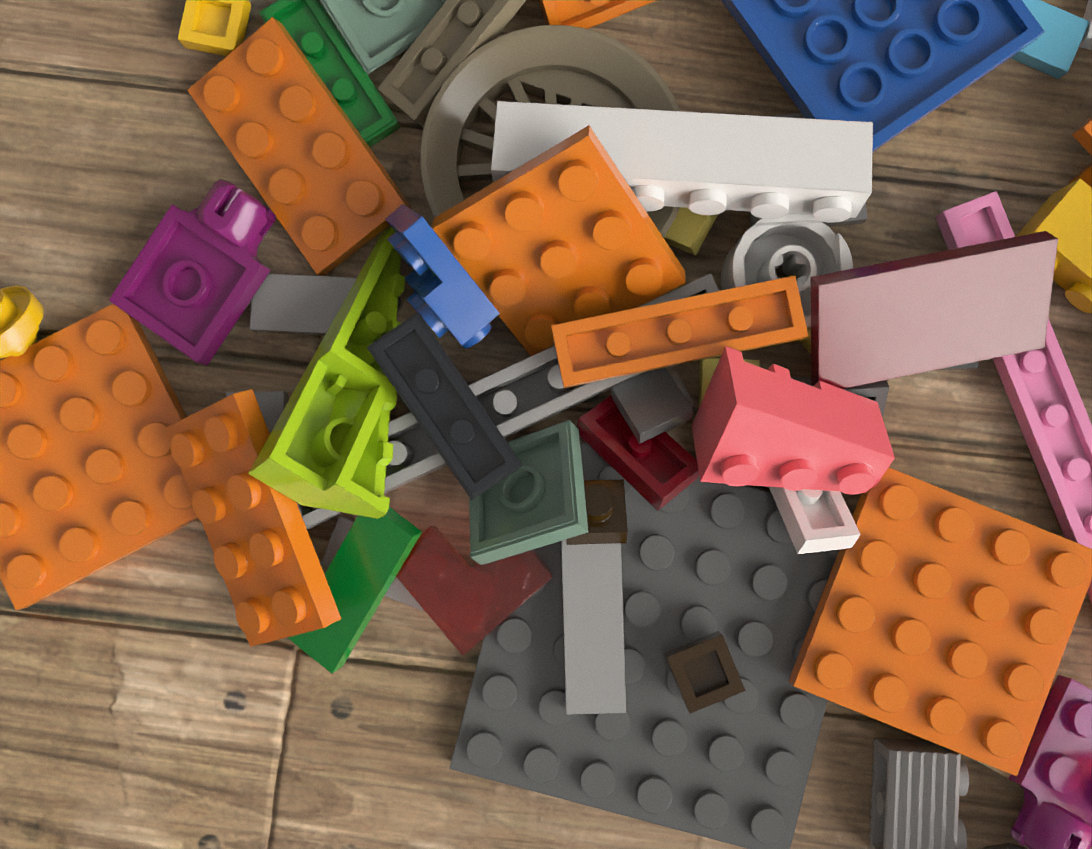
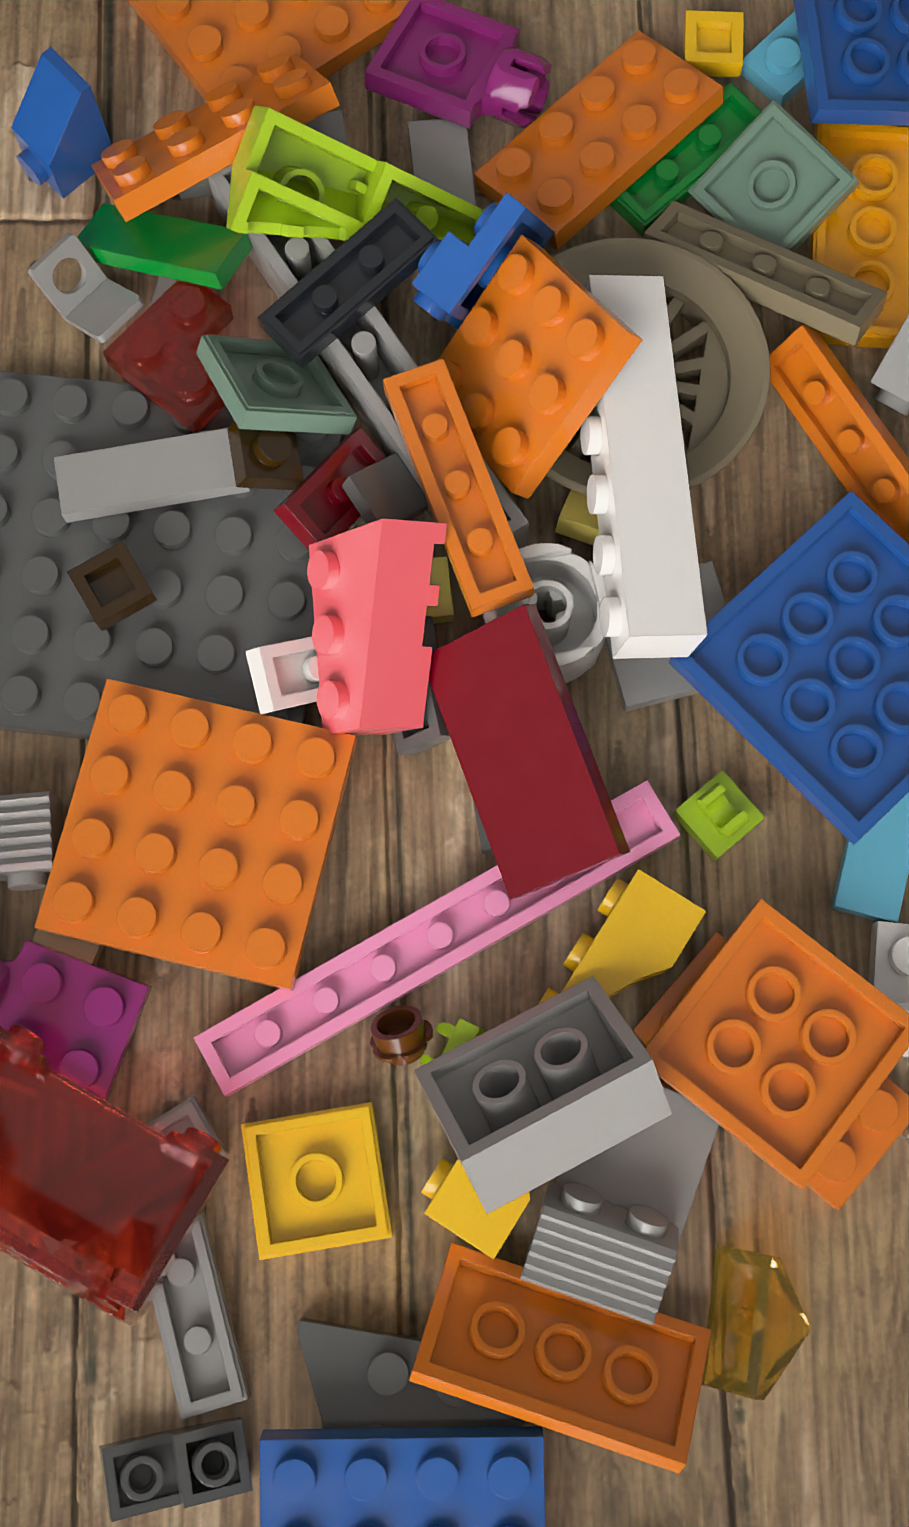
camera: 90 degrees right, 10 degrees down
none -> blue slope [11,47,112,199]
none -> light grey bracket [28,233,144,343]
none -> lime tile [672,770,765,862]

